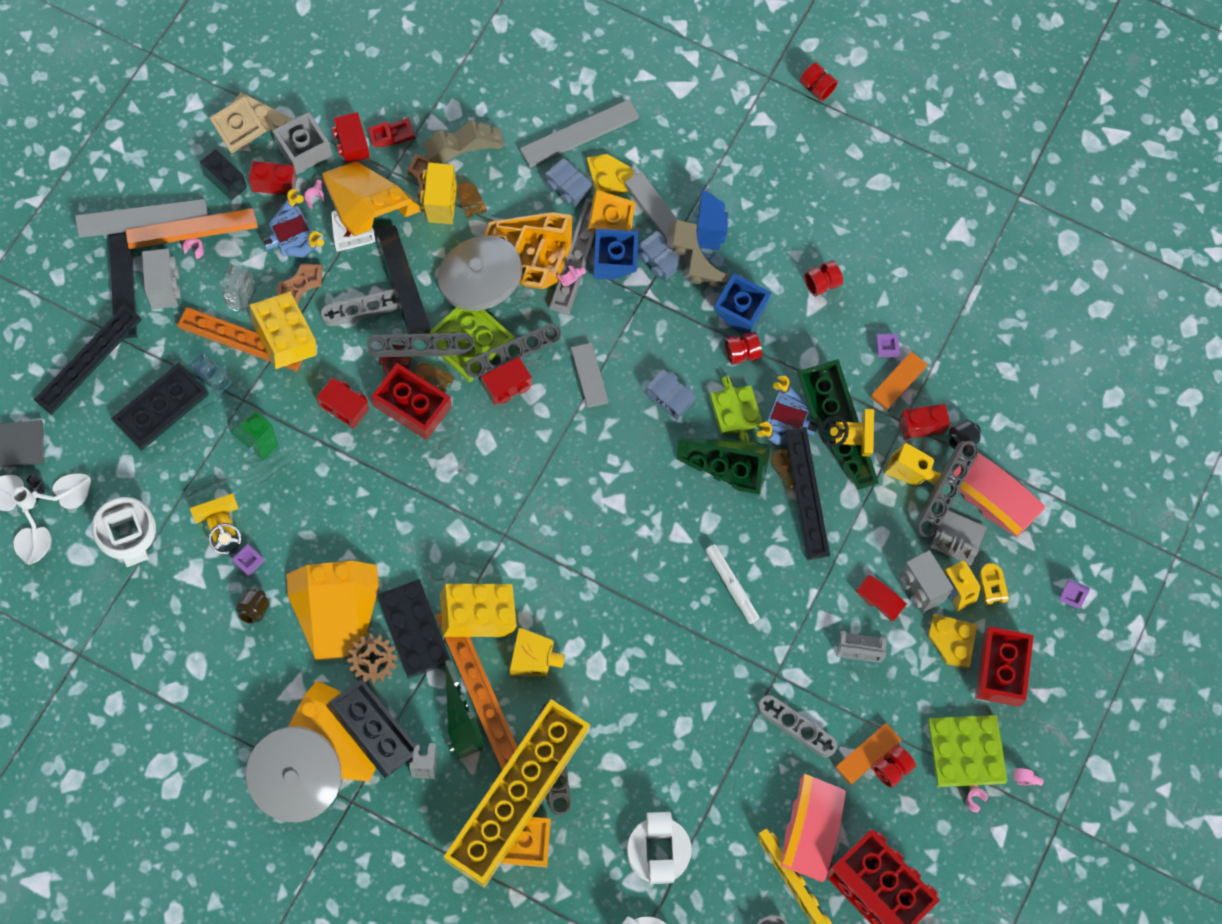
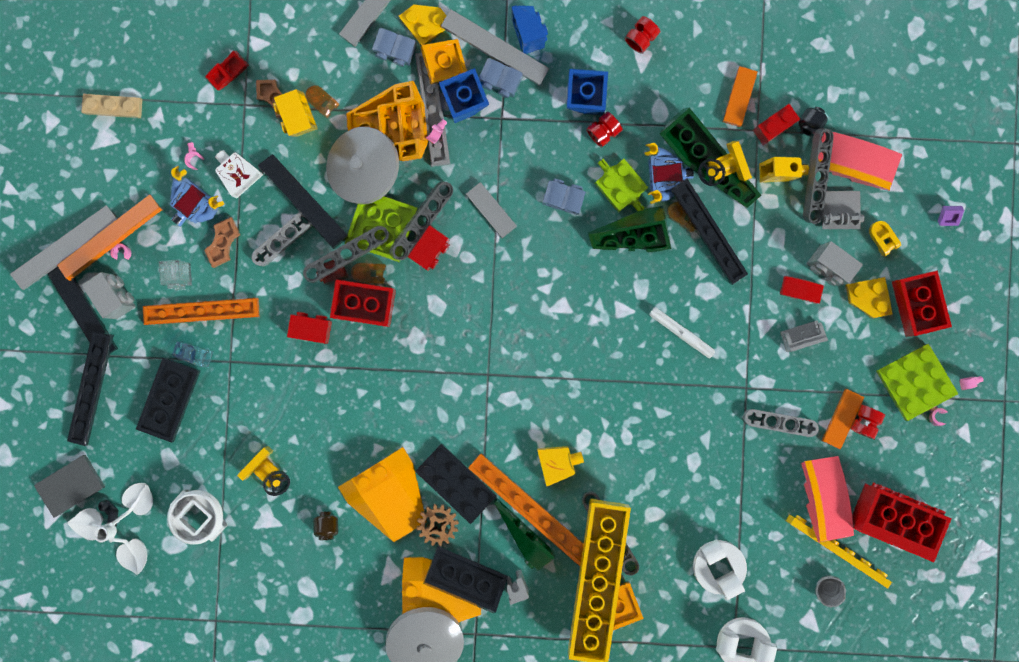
camera: 15 degrees left, 20 degrees up
black brick [200,149,247,201] -> none
tan tile [210,96,267,153] -> none
green slope [231,411,278,460] -> none
medium lavender plate [231,544,265,577] -> none
red brick [249,161,297,196] -> none
yellow brick [249,292,316,369] -> none
light grey brick [272,112,332,174] -> none
light orange wedge [322,161,422,236] -> none
red brick [331,112,370,164] -> none
dark tan arch [423,120,505,164] -> none
yellow brick [440,584,517,637] -> none
dark tan arch [666,220,730,288] -> none
medium lavender plate [875,334,900,357] -> none
yellow torso [943,560,980,612] -> none

